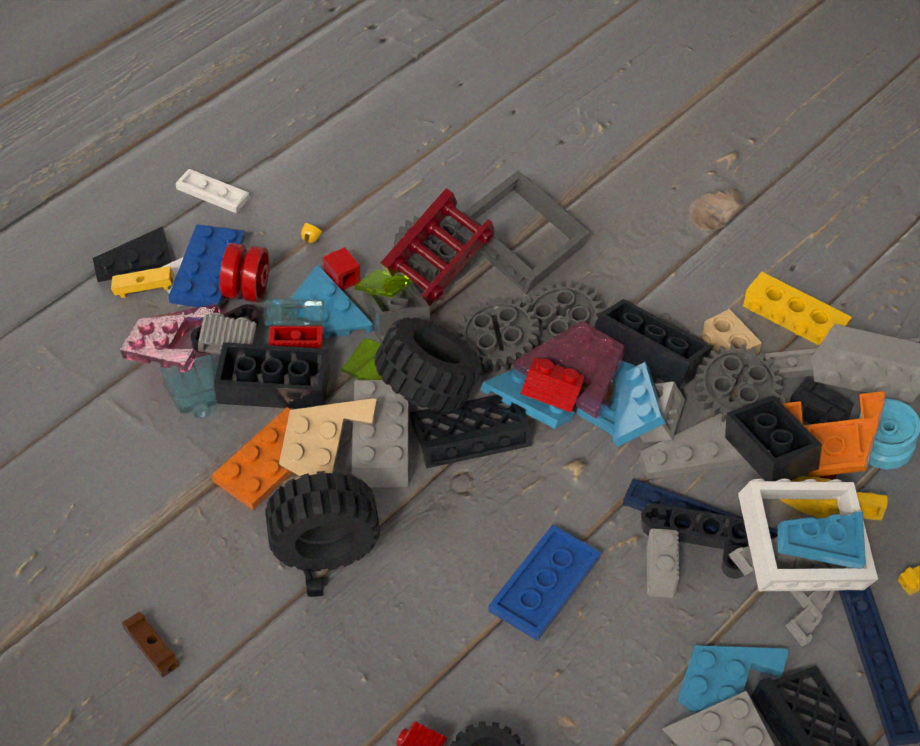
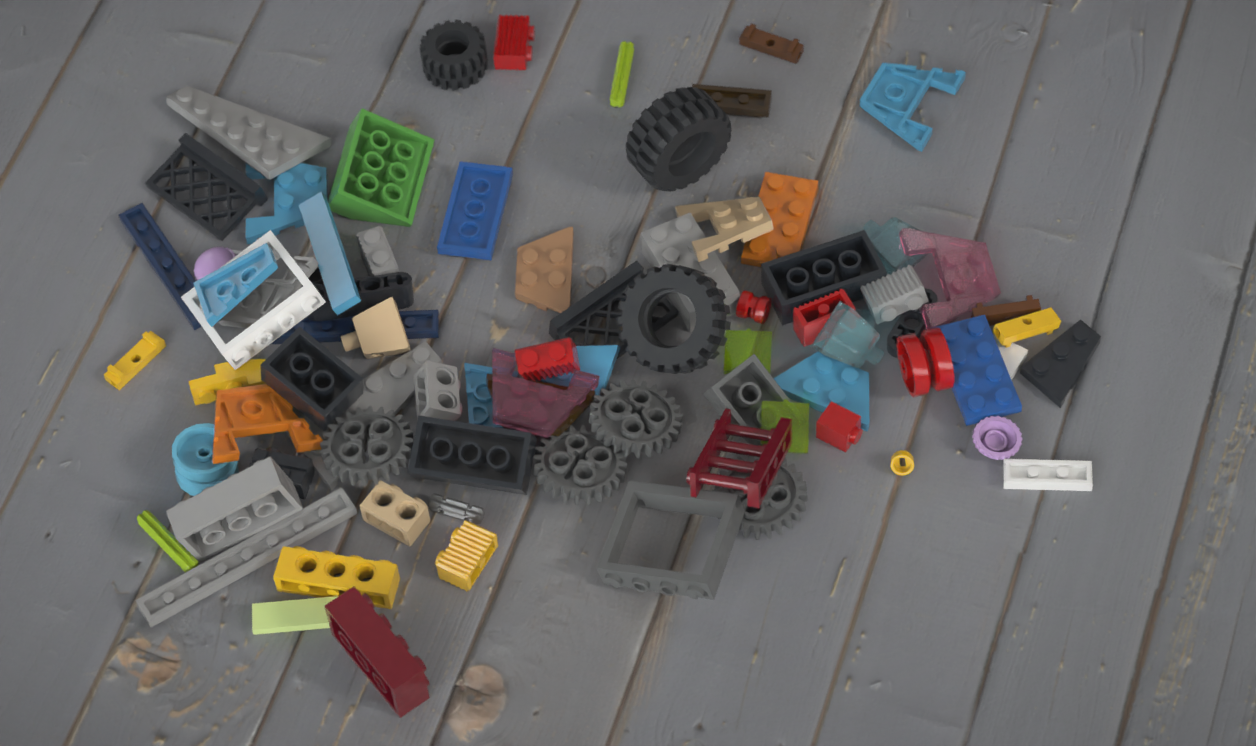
camera: 160 degrees right, 5 degrees up
dark azure wing [612,362,666,447] -> none
none -> lavender hat [194,247,236,281]
none -> yellowish green tile [252,596,338,635]
none -> dark azure tile [299,191,361,315]
none -> dark red brick [324,586,430,718]
none -> bright green slope [328,108,434,227]
none -> tan torso [341,297,411,359]
none -> yellow brick [435,520,498,592]
none -> medium nougat wing [515,227,574,313]
none -> lime axle [609,41,634,108]
none -> dark brown plate [692,84,772,118]
none -> red wheel [736,290,772,325]
none -> dark azure wing [860,63,966,152]
none -> reddish brown piece [971,295,1041,326]
none -> lavender hat [972,416,1023,460]

